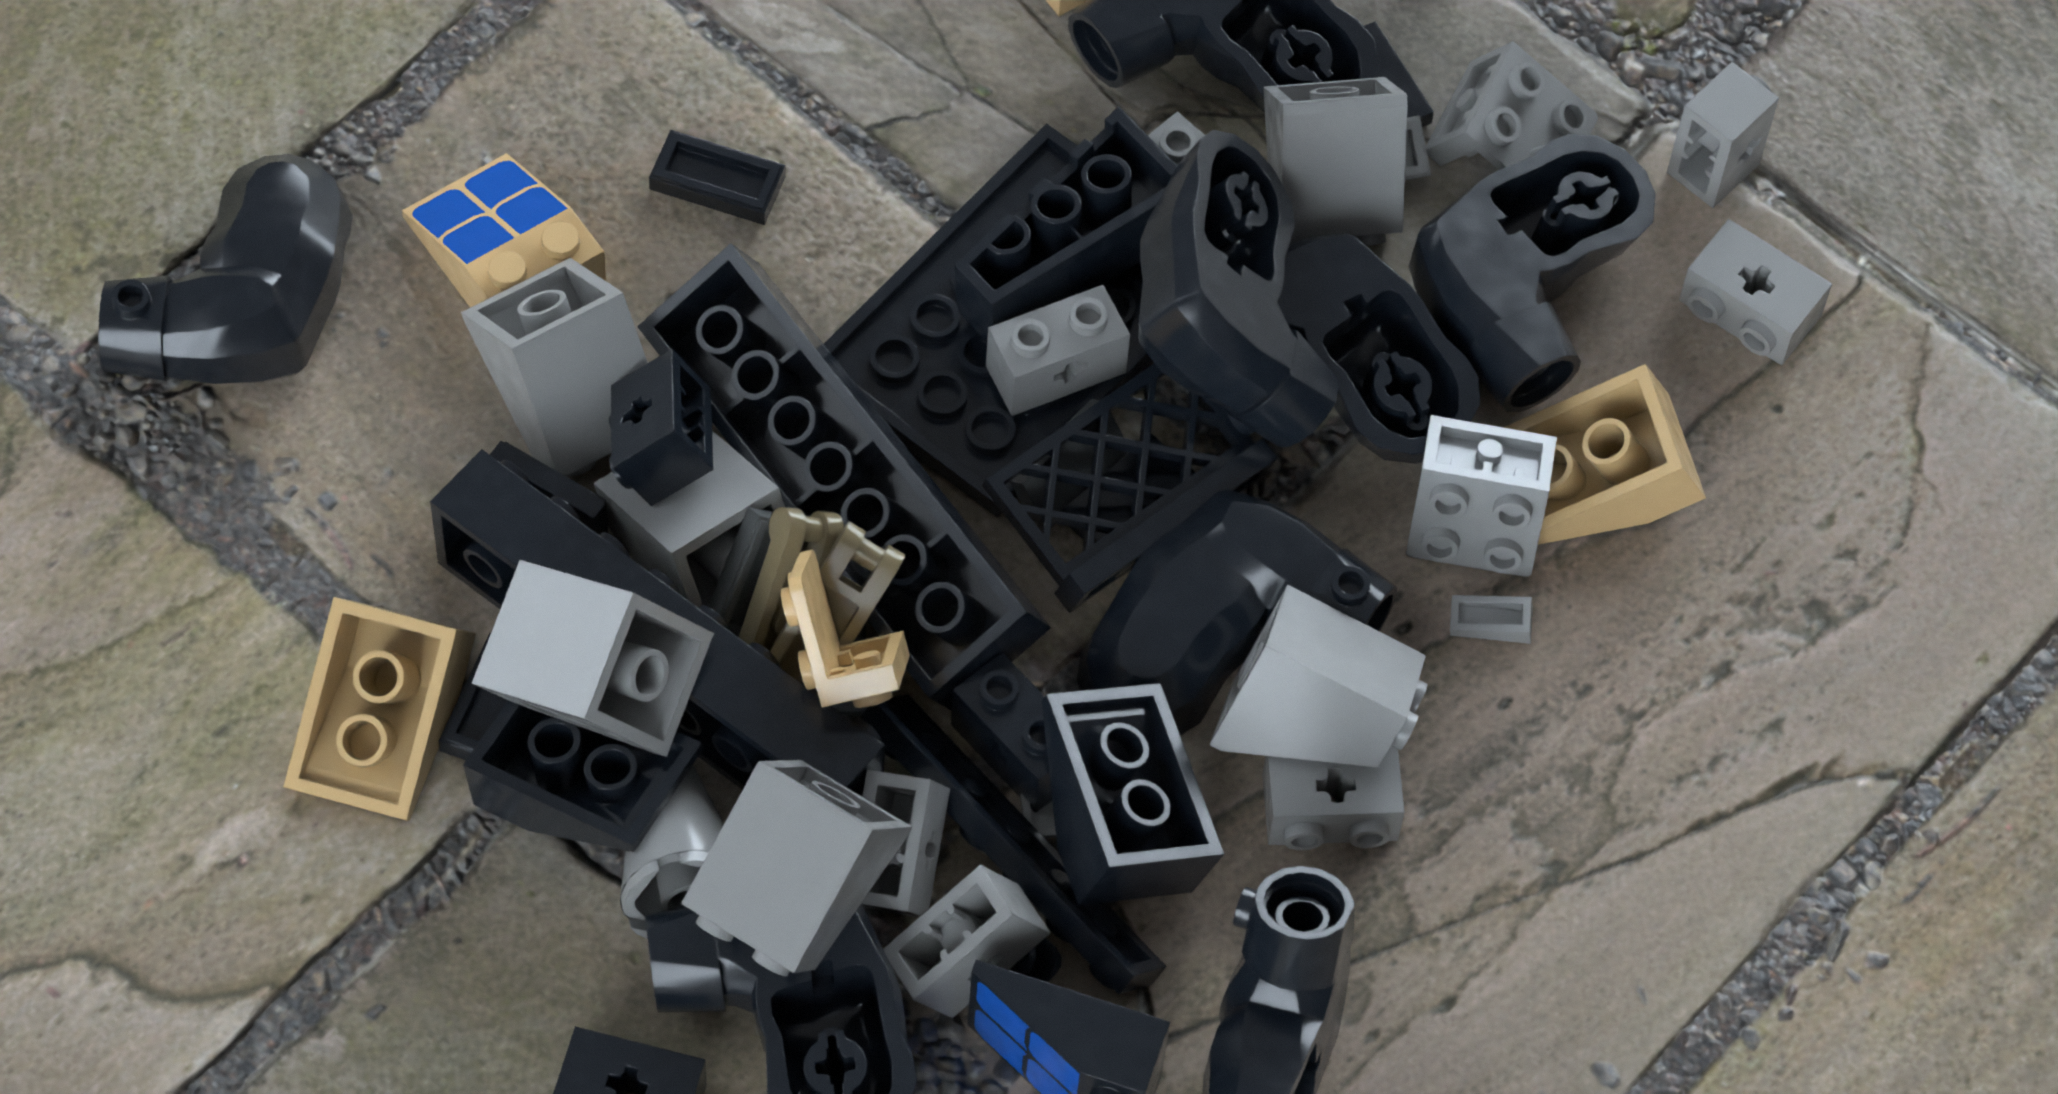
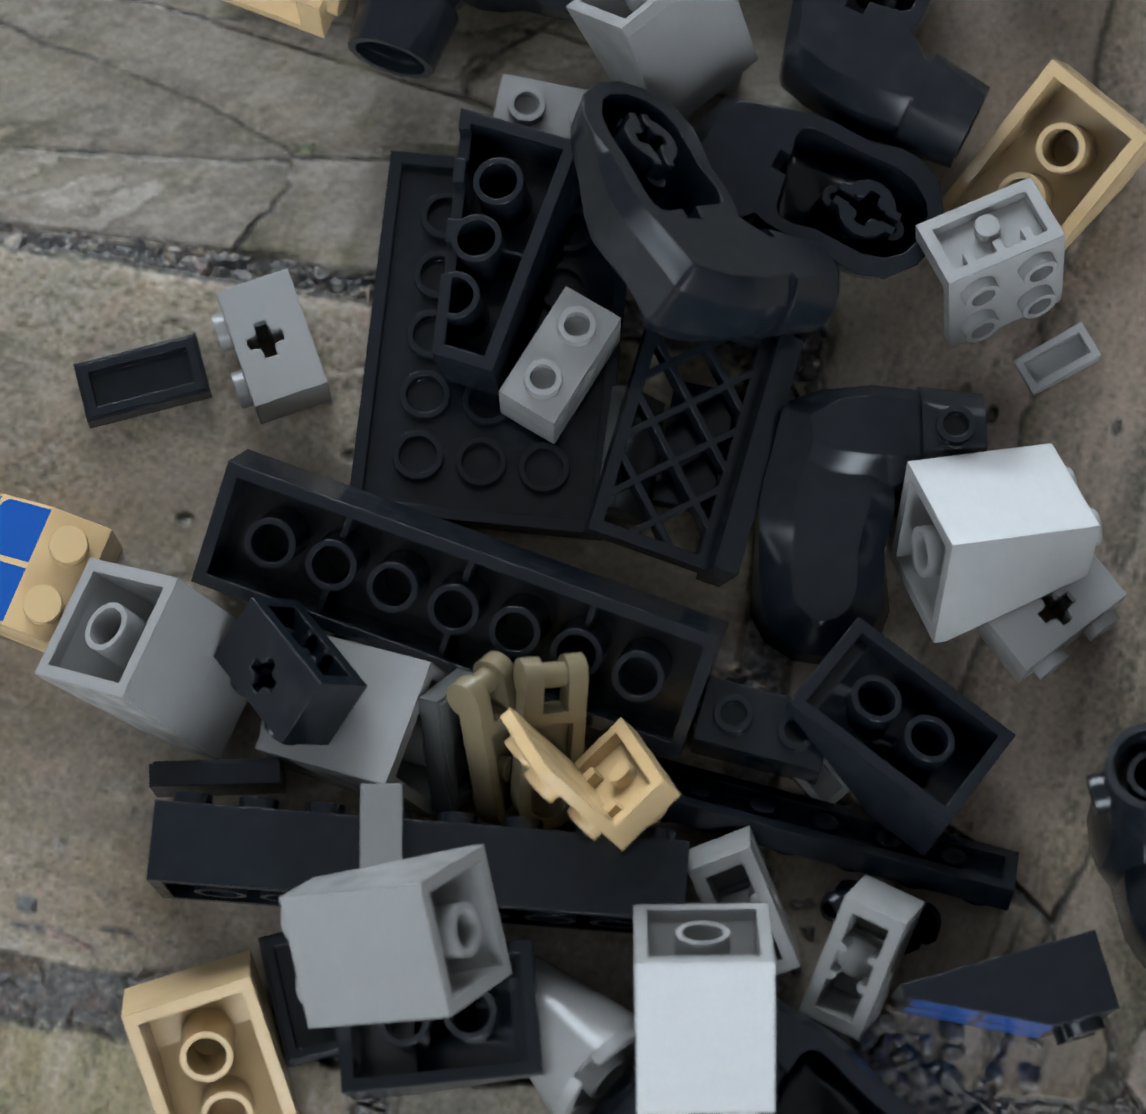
camera: 30 degrees left, 15 degrees up
none -> light grey brick [211,268,332,424]
none -> light grey piece [360,784,404,869]

